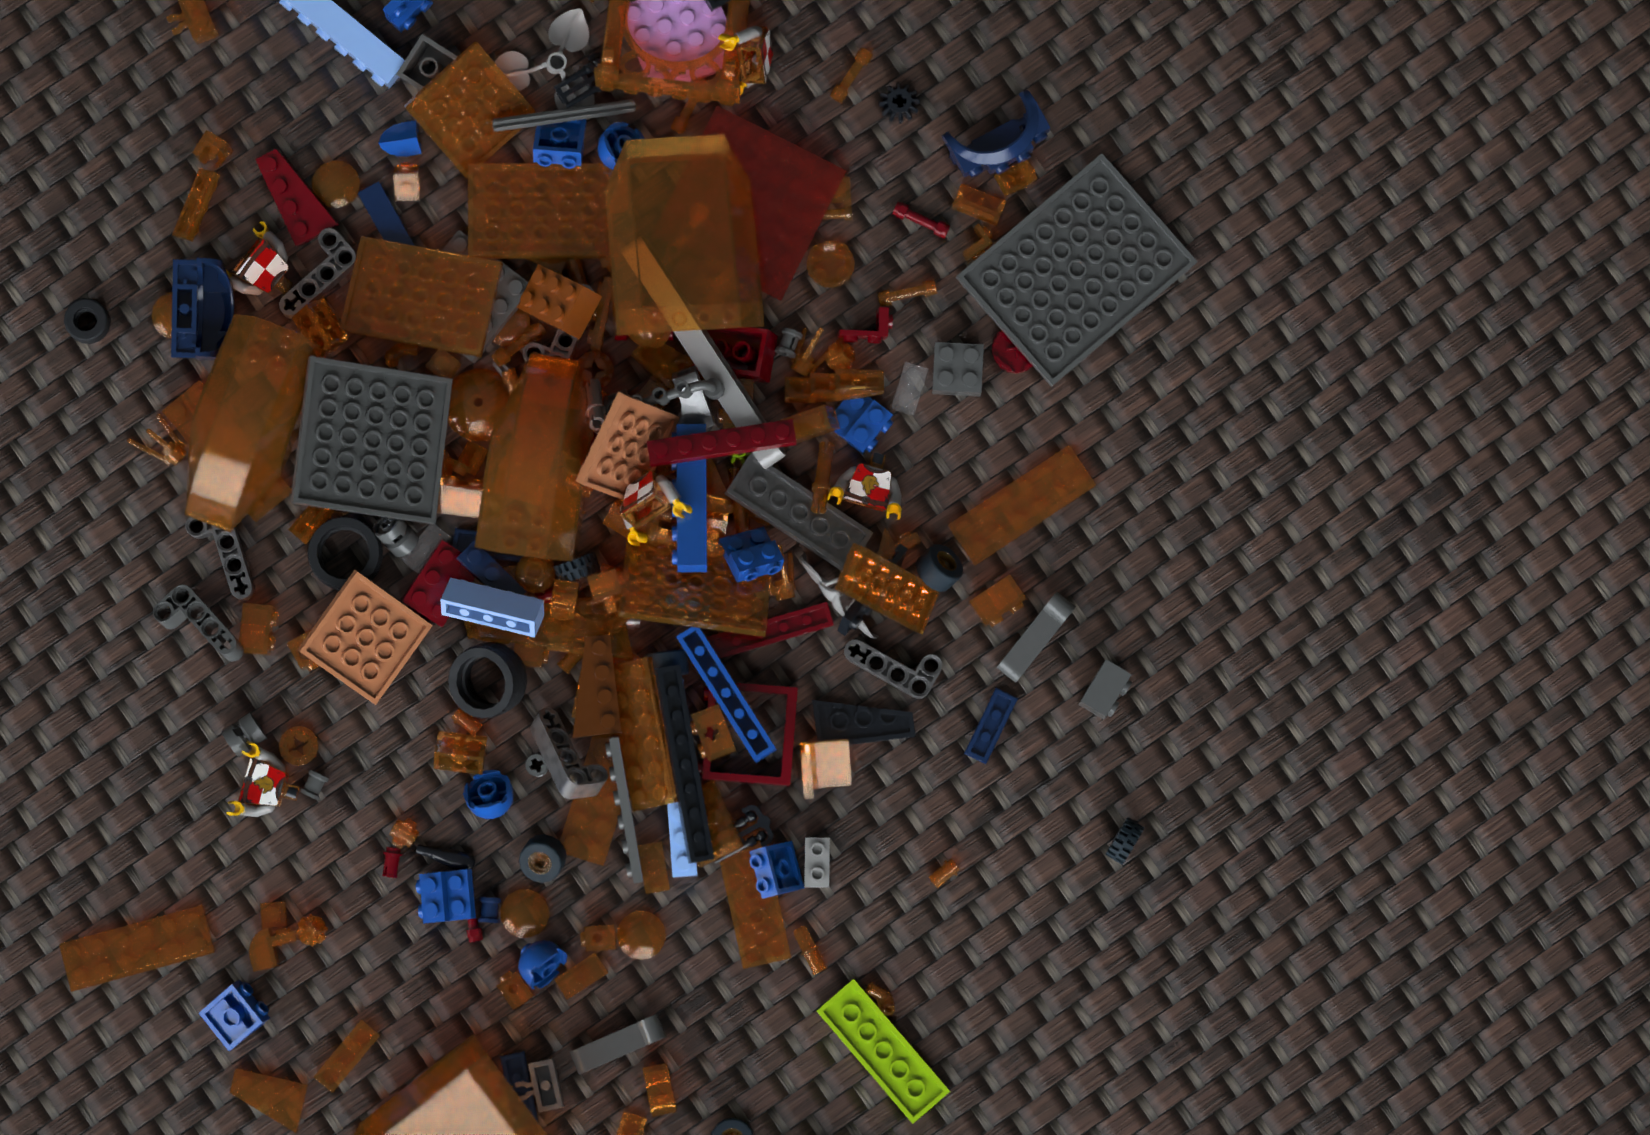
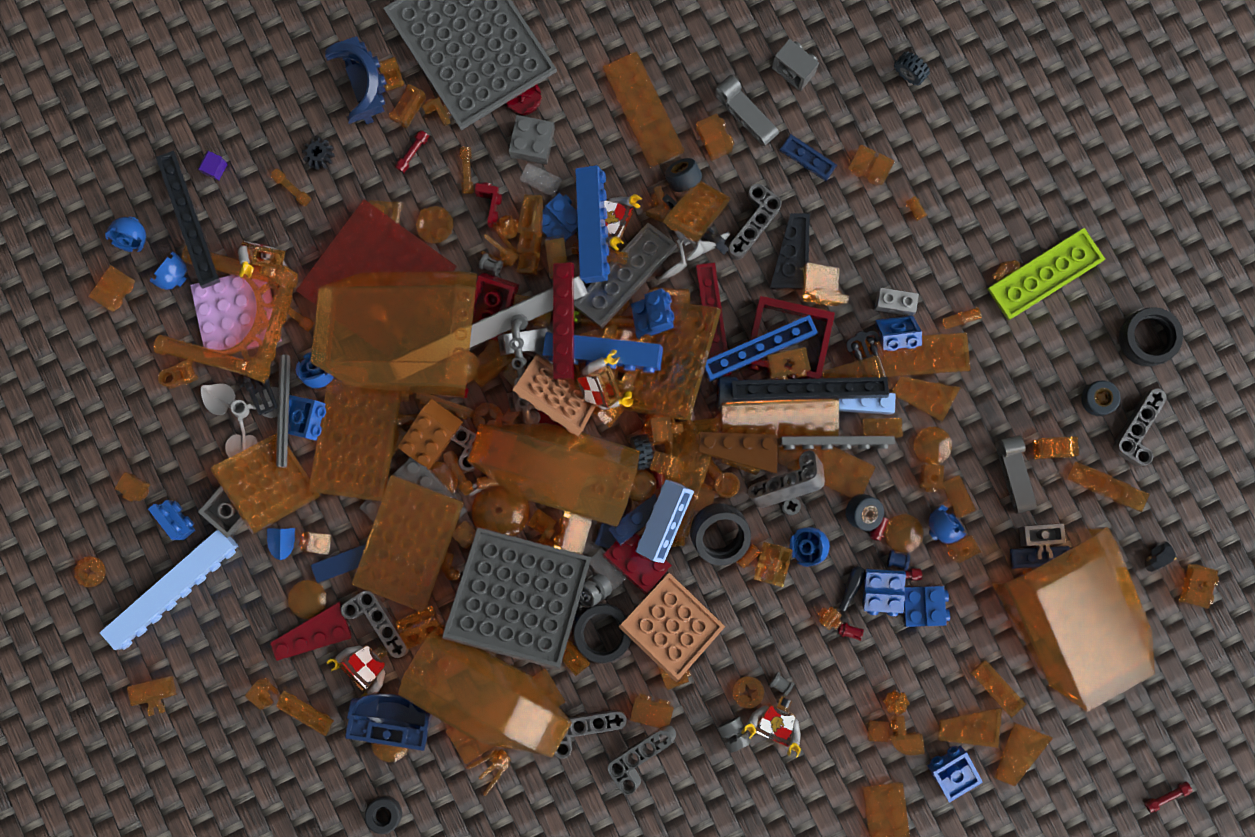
camera: 75 degrees left, 0 degrees up
light grey pin [586,379,606,431] -> none
none -> blue brick [576,165,610,284]
none -> clear orange wheel [714,472,740,499]
none -> clear orange piece [848,144,895,185]
none -> dark red pin [869,517,889,542]
none -> clear orange wing [891,376,961,421]
none -> blue plate [904,586,950,627]
none -> clear orange wing [938,708,1002,748]

